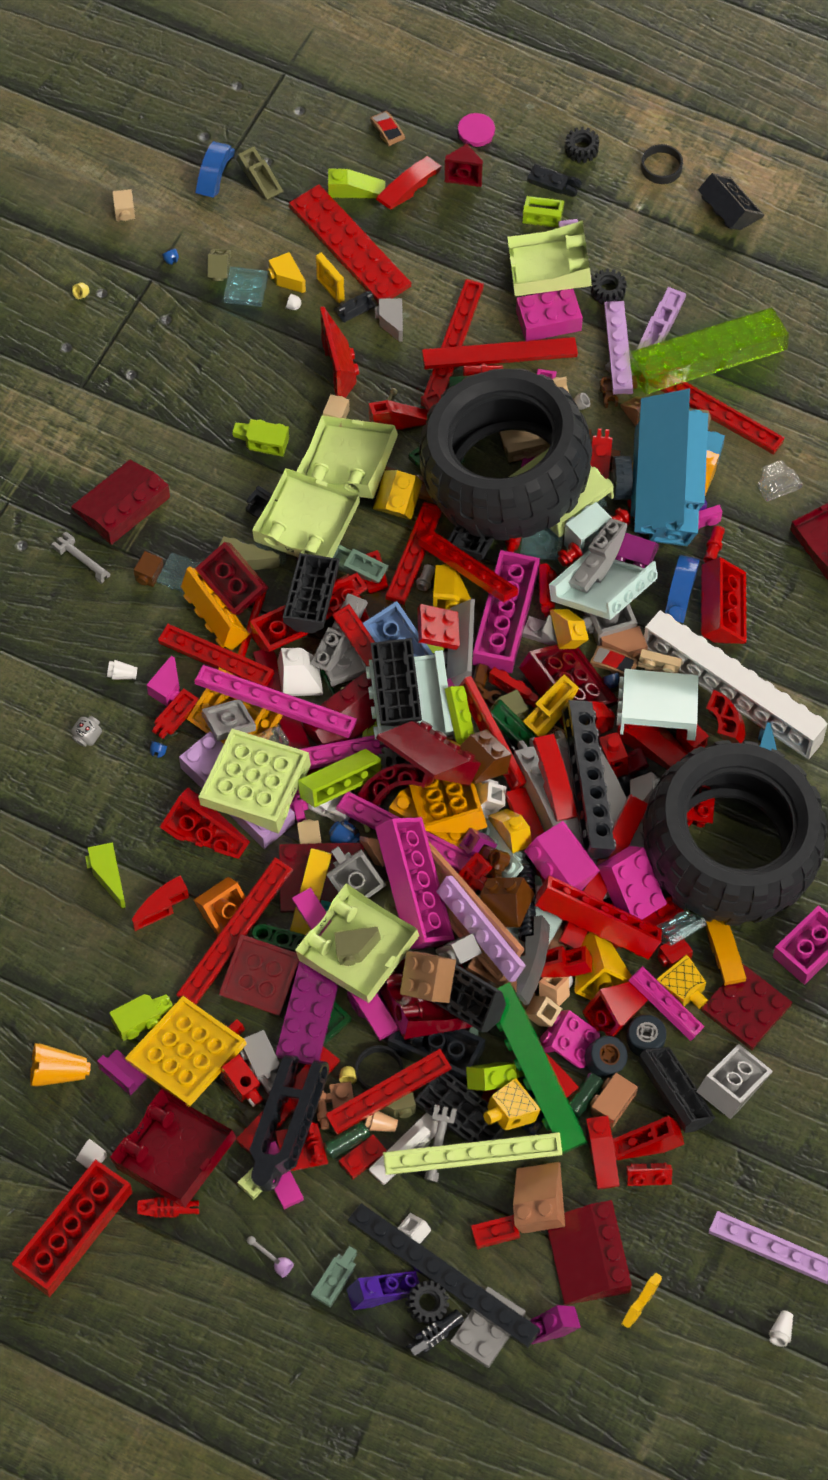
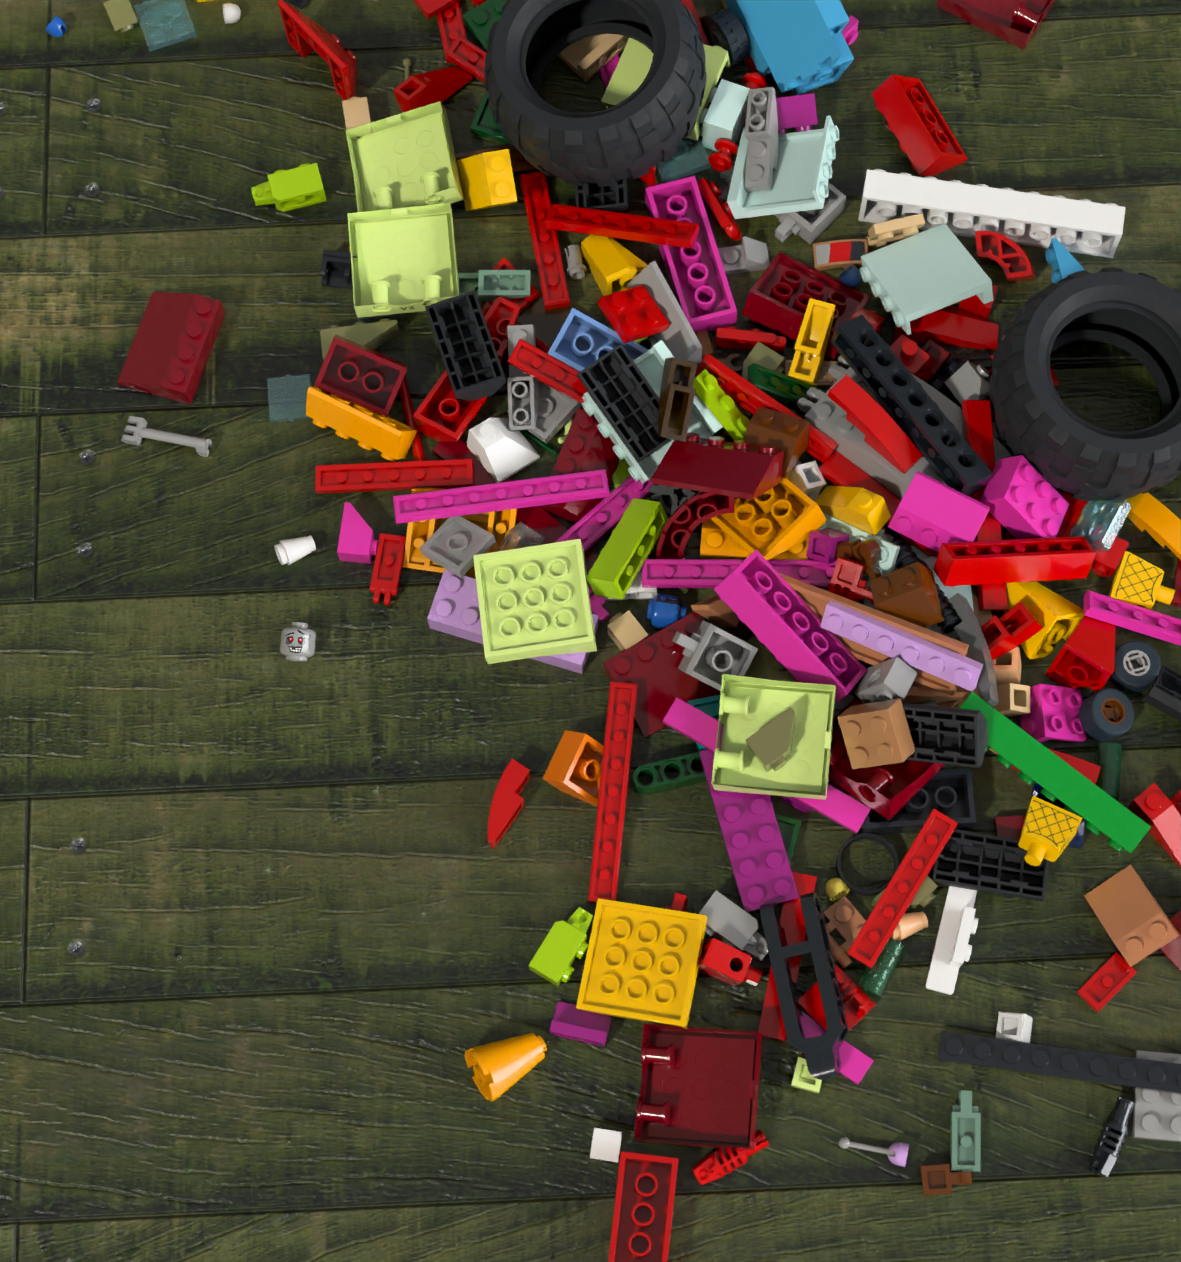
camera: 25 degrees left, 10 degrees up
lime slope [85,843,126,908] -> none
reddish brown brick [134,551,164,587] -> none
blue hinge [150,741,168,758] -> none
red wedge [160,788,250,859] -> none
dark red plate [219,934,299,1016] -> none
yellow slope [290,848,332,935] -> none
red plate [339,1134,387,1180] -> none
dark purple slope [346,1271,419,1310] -> none
yellowish green tile [383,1133,562,1175] -> none
black tyre [405,1281,449,1324] -> none
light grey hinge [424,1104,457,1182] -> none
lime hinge [466,1062,525,1091] -> none
yellow slope [550,609,589,649] -> none
nougat brick [590,1073,638,1128] -> none
nougat slope [600,626,648,660] -> none
blue arch [665,555,700,623] -> none
red pin [703,526,725,563] -> none
none -> dark brown slope [658,357,697,442]
none -> reddish brown plate [920,1164,972,1196]

